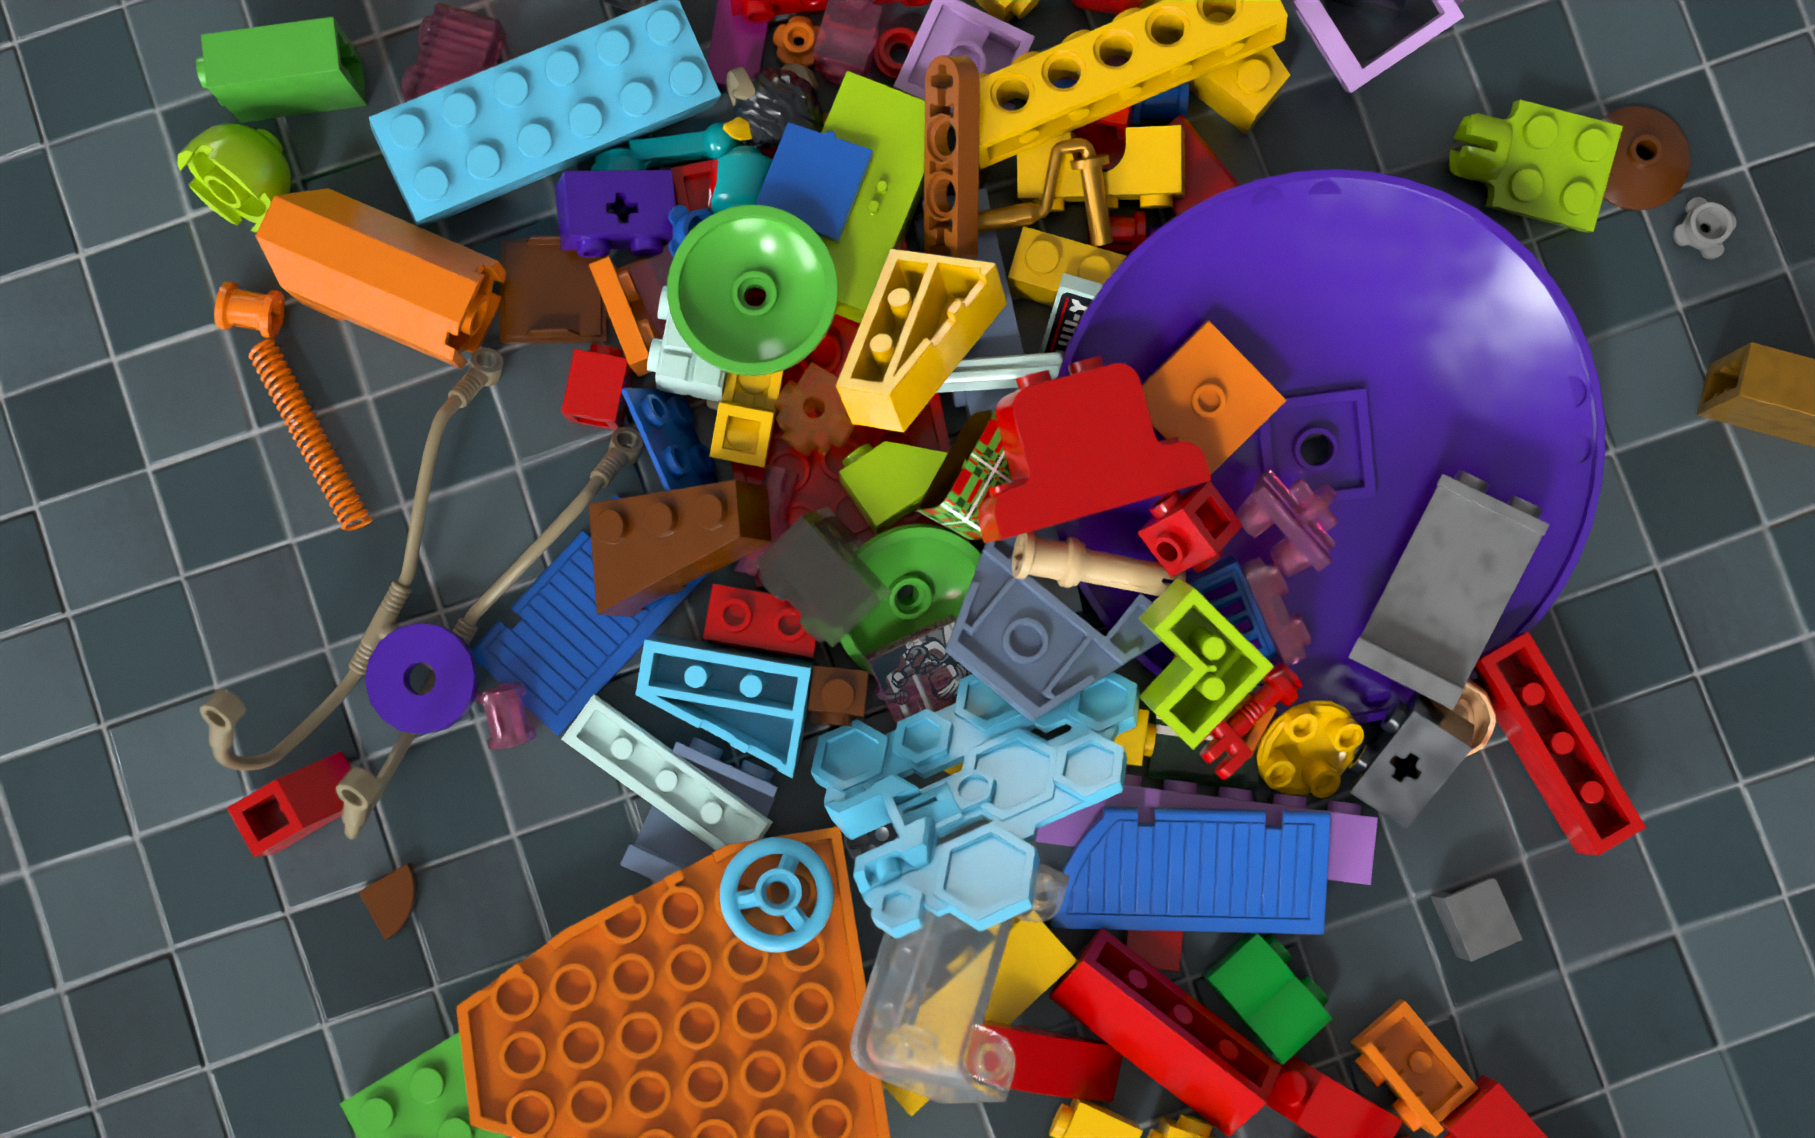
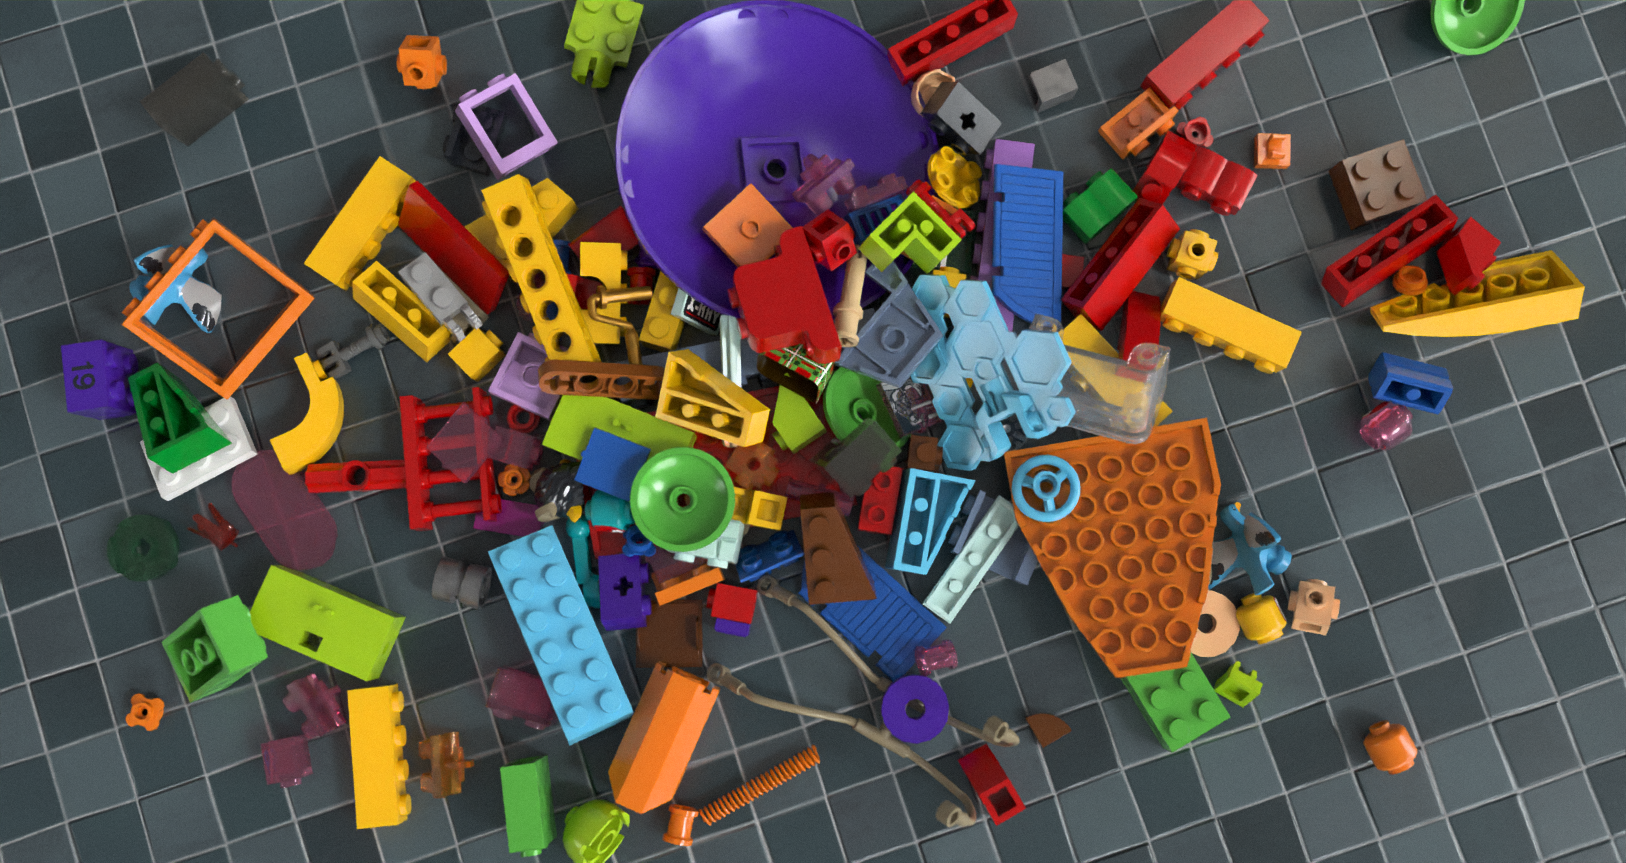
camera: 85 degrees left, 0 degrees up
flat silver panel [1349,470,1550,710] -> none
none -> dark purple tile [714,618,751,638]

